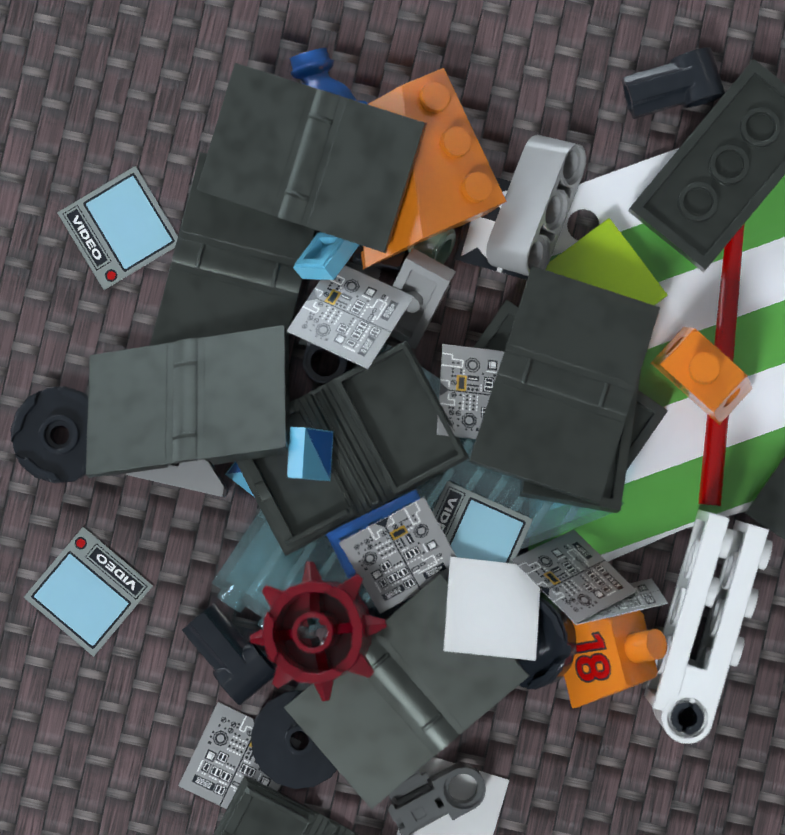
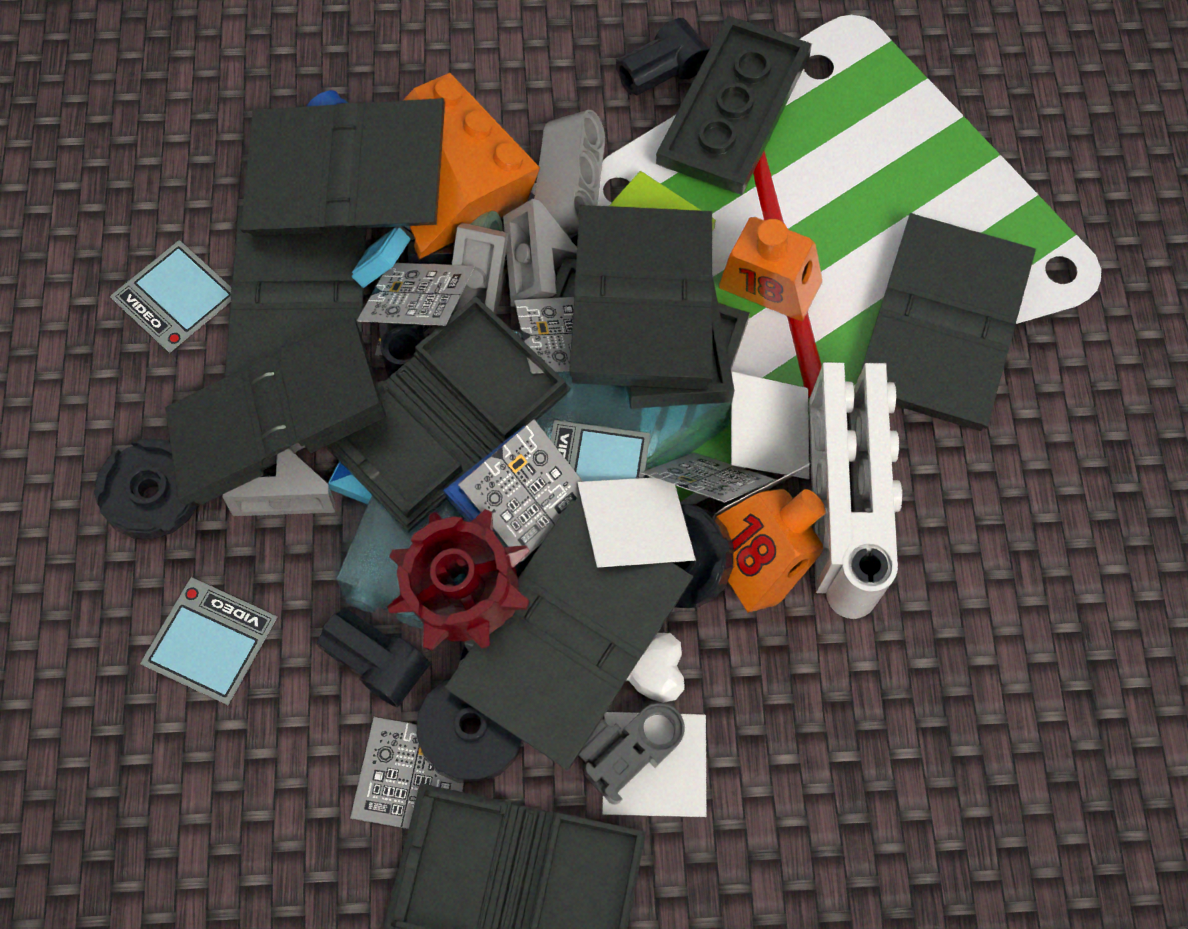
camera: 20 degrees left, 20 degrees down
medium azure tile [287,427,333,481] -> none
none -> light grey slope [503,199,577,308]
none -> white rock [626,633,684,703]
none -> white sticker [731,372,809,479]

